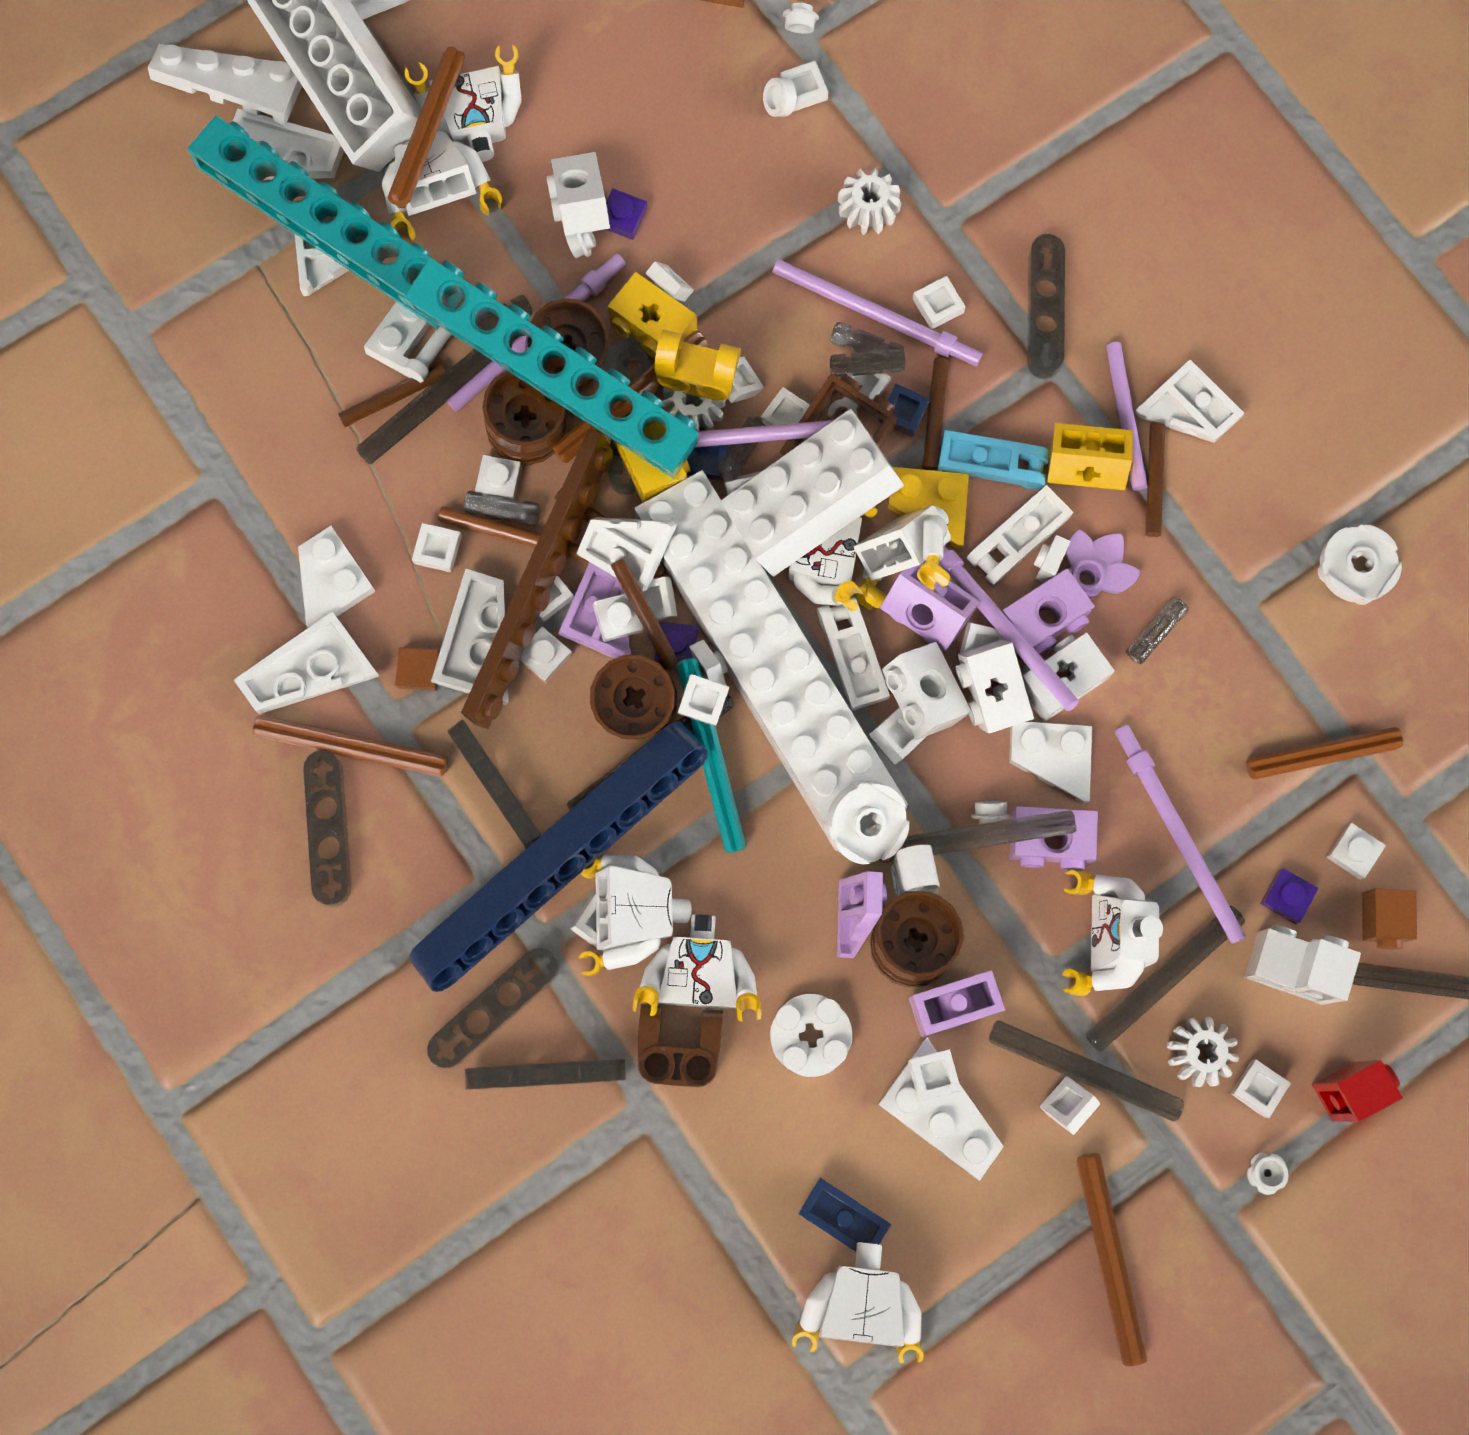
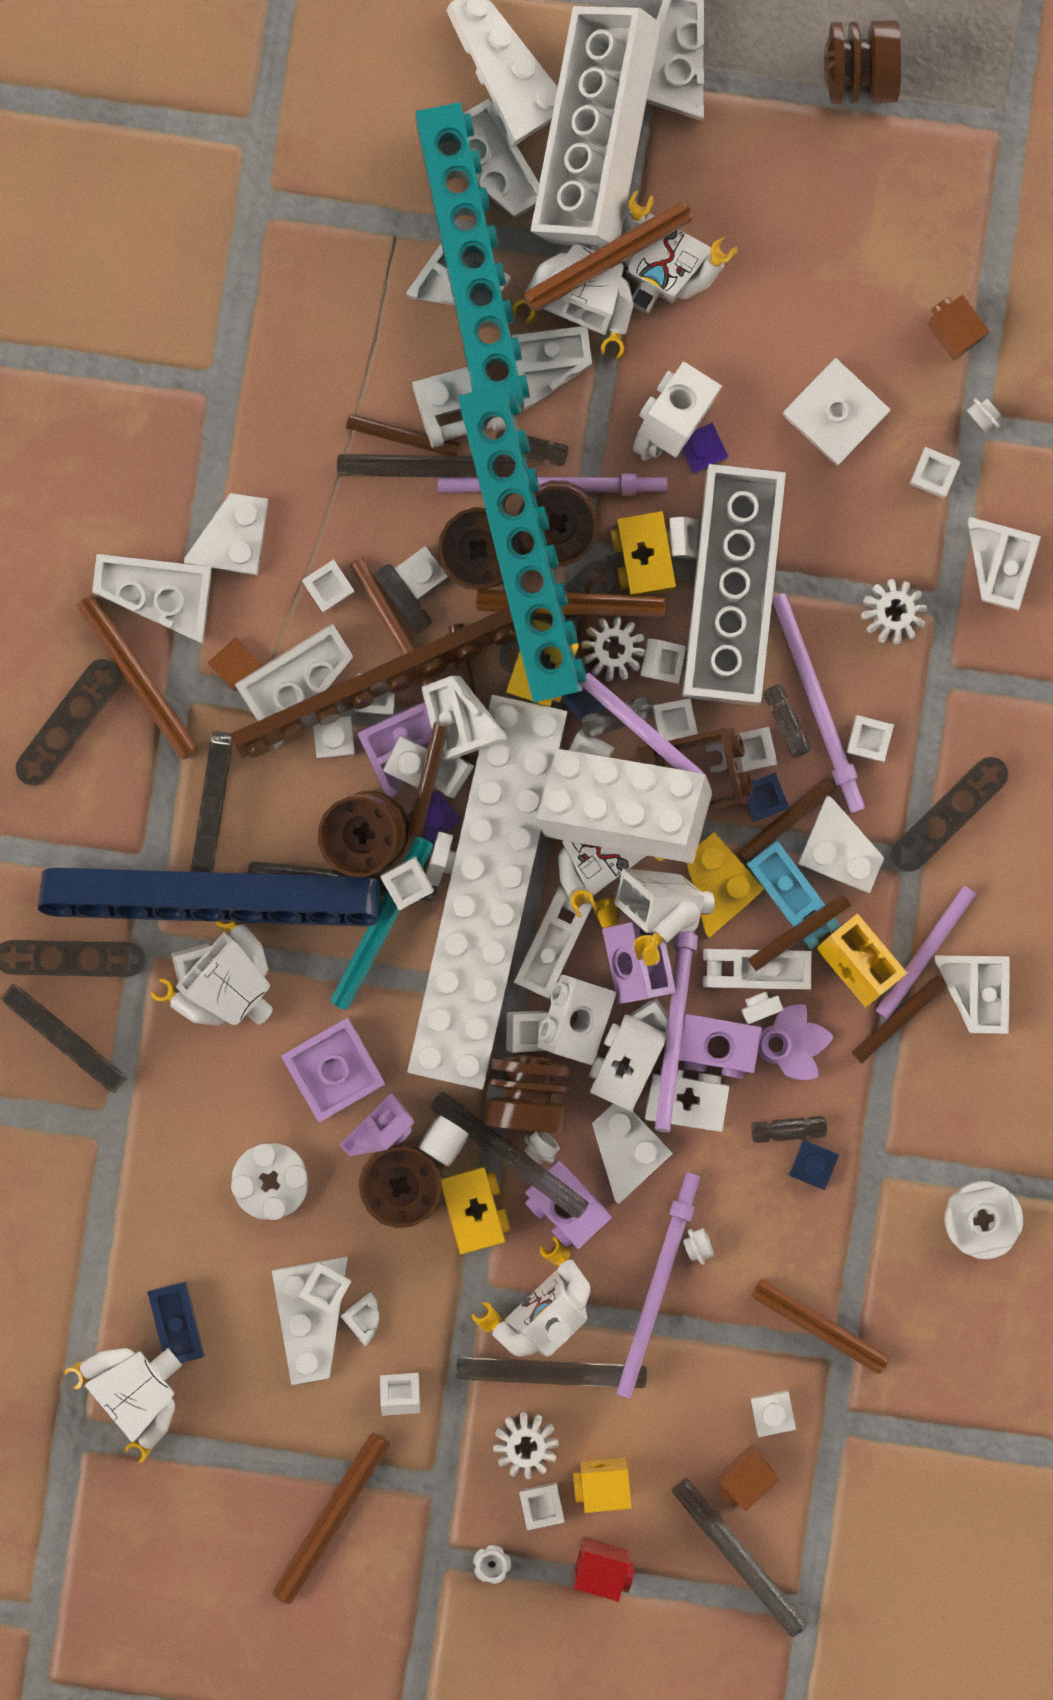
camera: 45 degrees right, 10 degrees up
white torso [632,915,762,1022] -> none
reddish brown piece [638,1004,723,1088] -> none
yellow piece [655,329,741,401] -> none
white tile [763,78,796,117] -> none
white plate [824,780,909,864] -> none
clear smoke axle [830,350,906,377] -> none
lavender brick [908,970,1005,1037] -> none
clear smoke axle [989,1021,1184,1122] -> none
white brick [1244,925,1361,1005] -> none
dark purple plate [1260,868,1318,924] -> none
none -> lavender plate [281,1017,386,1123]
none -> white tile [341,1291,380,1346]
none -> yellow brick [440,1165,511,1255]
none -> reddish brown wheel [485,1055,571,1133]
none -> white wing [511,326,592,410]
none -> yellow brick [573,1457,632,1513]
none -> white brick [682,464,786,706]
none -> white plate [683,1228,715,1265]
none -> reddish brown bar [747,893,851,972]
none -> white plate [782,357,891,466]
none -> dark blue plate [788,1139,839,1190]
none -> white wing [798,796,884,894]
none -> white wing [968,517,1041,612]

